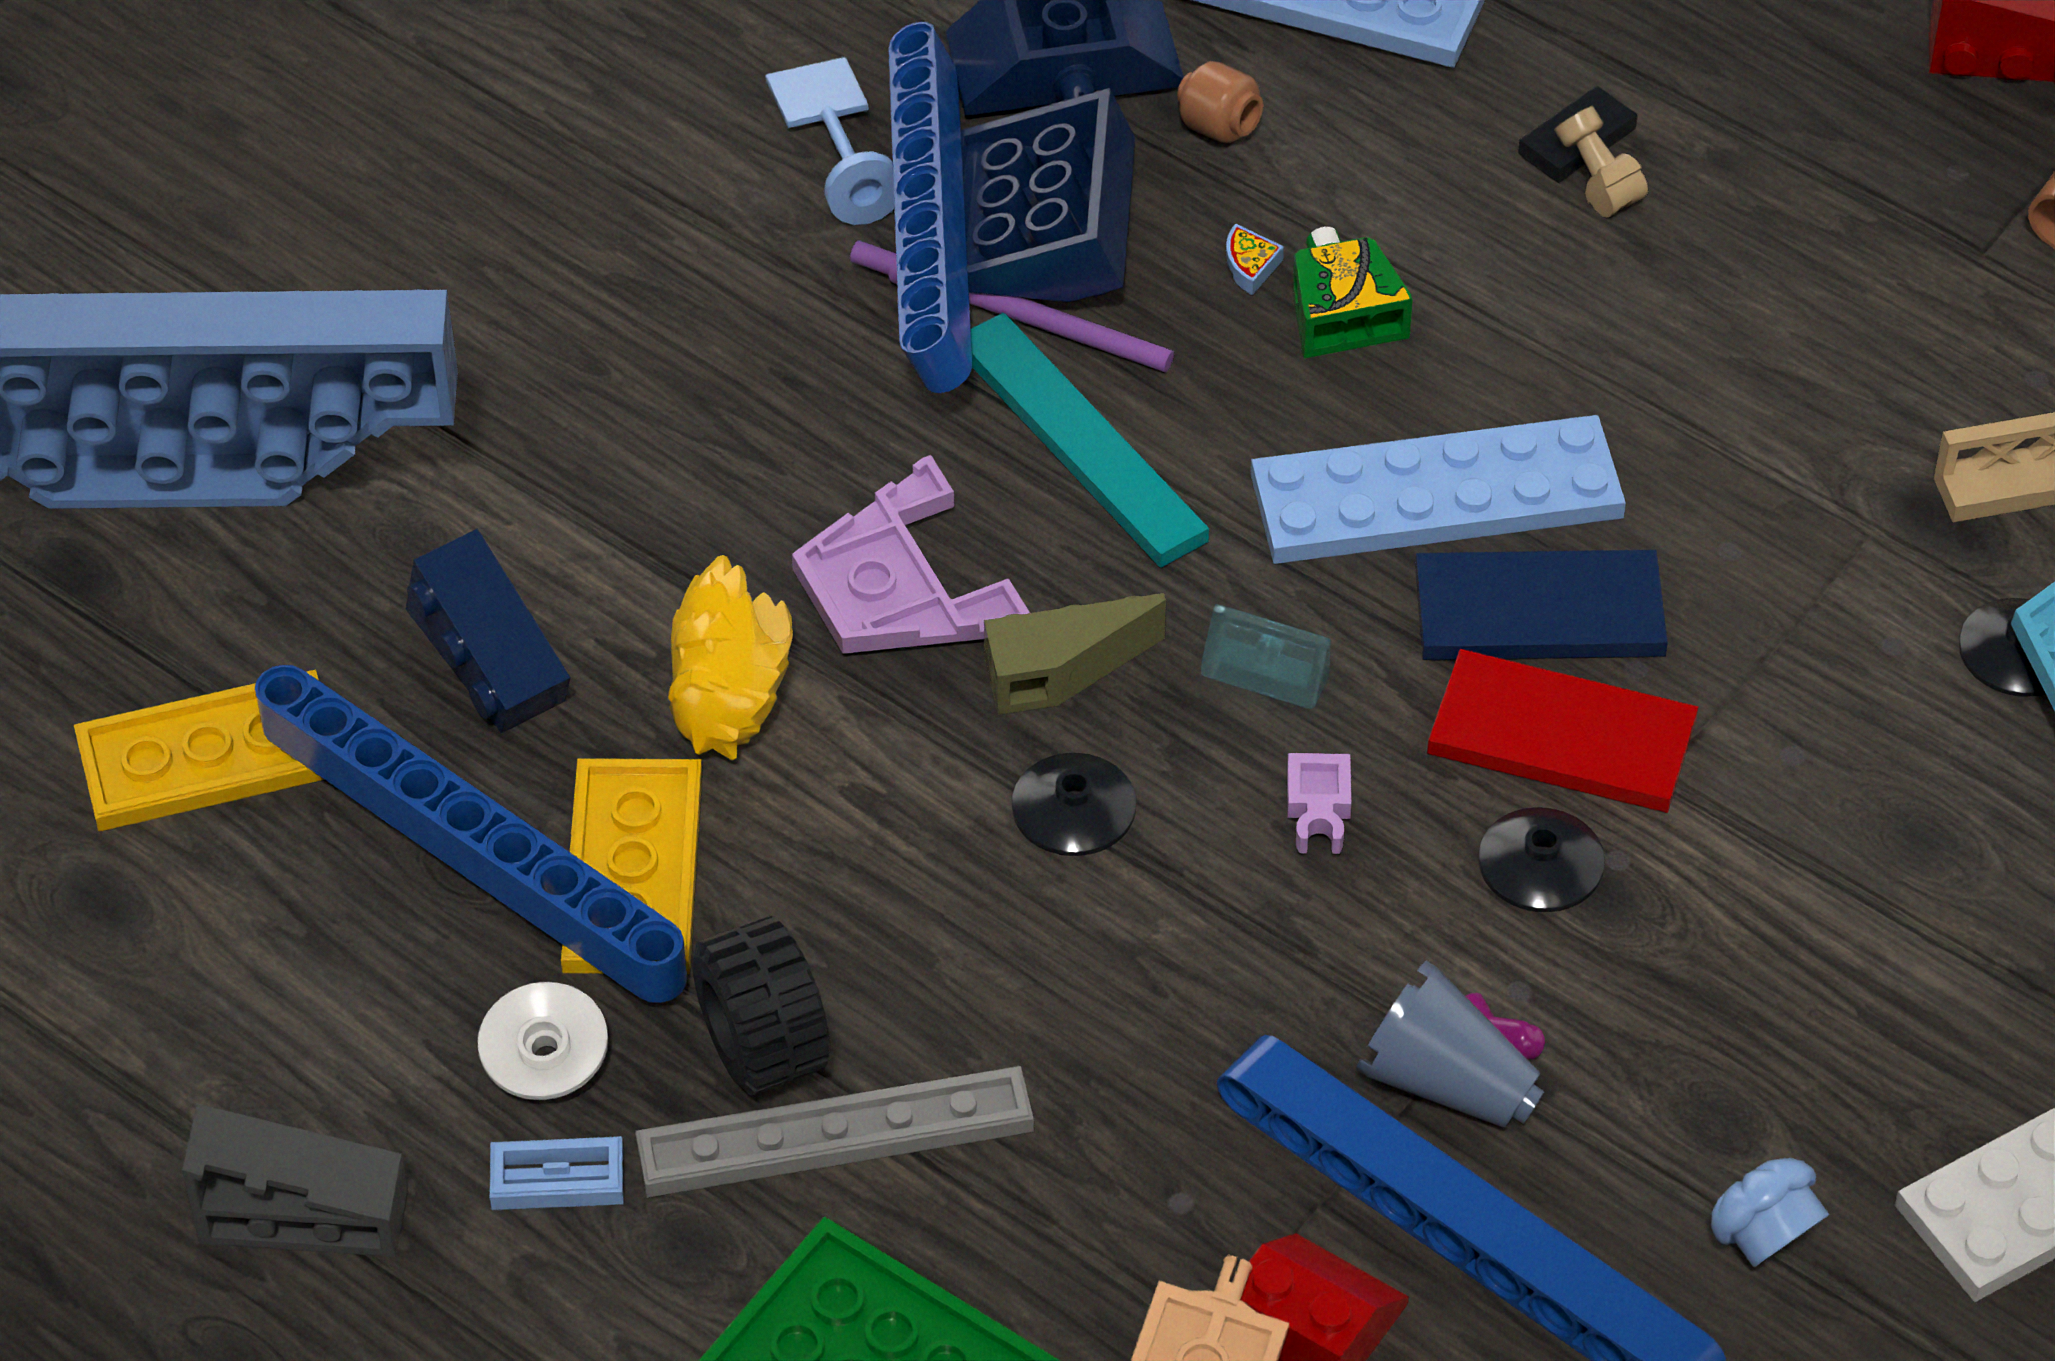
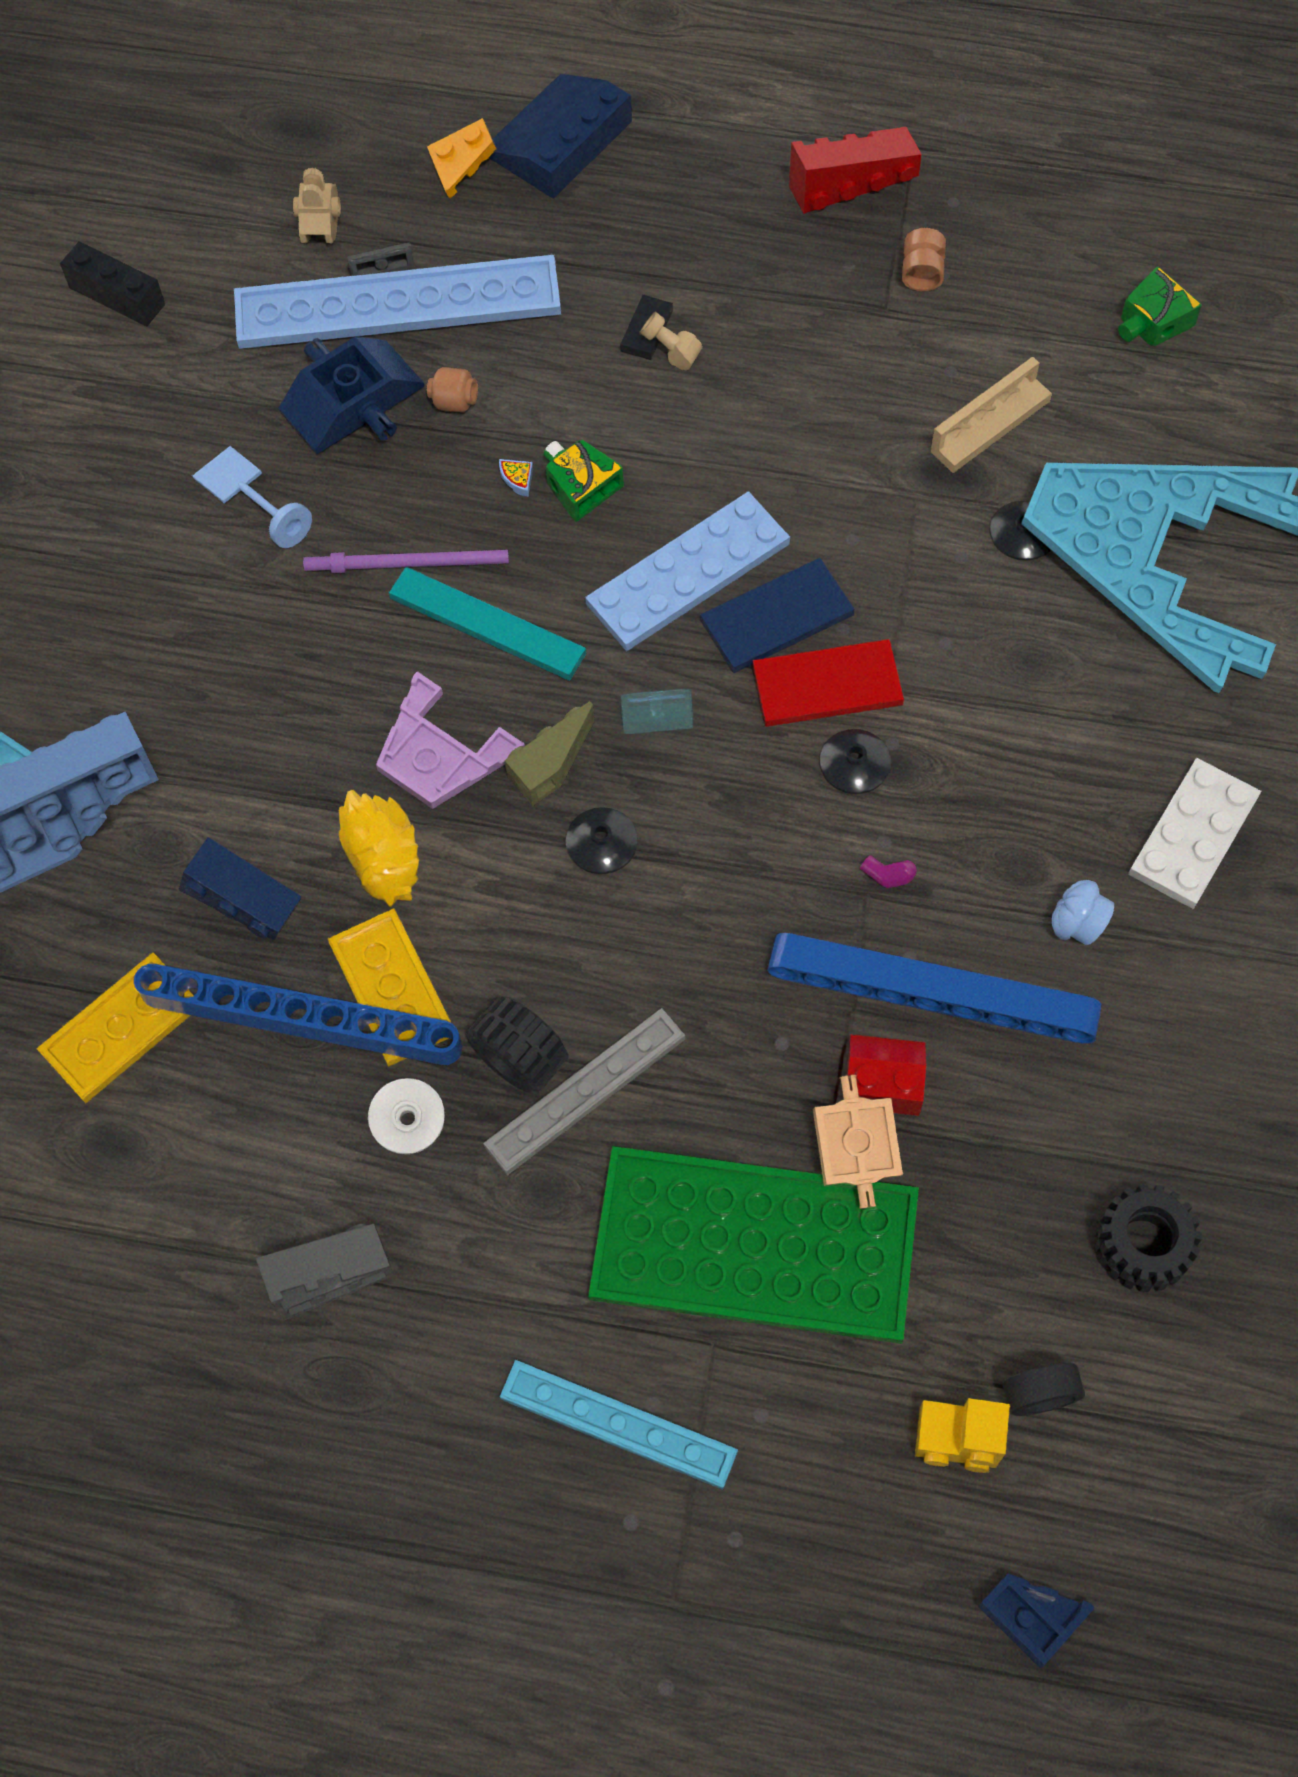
camera: 25 degrees left, 15 degrees up
light blue tile [490,1137,624,1210] -> none
blue beam [889,22,972,393] -> none
dark blue slope [960,88,1135,302] -> none
lavender plate [1287,753,1351,854] -> none
sand blue cone [1356,960,1545,1128] -> none

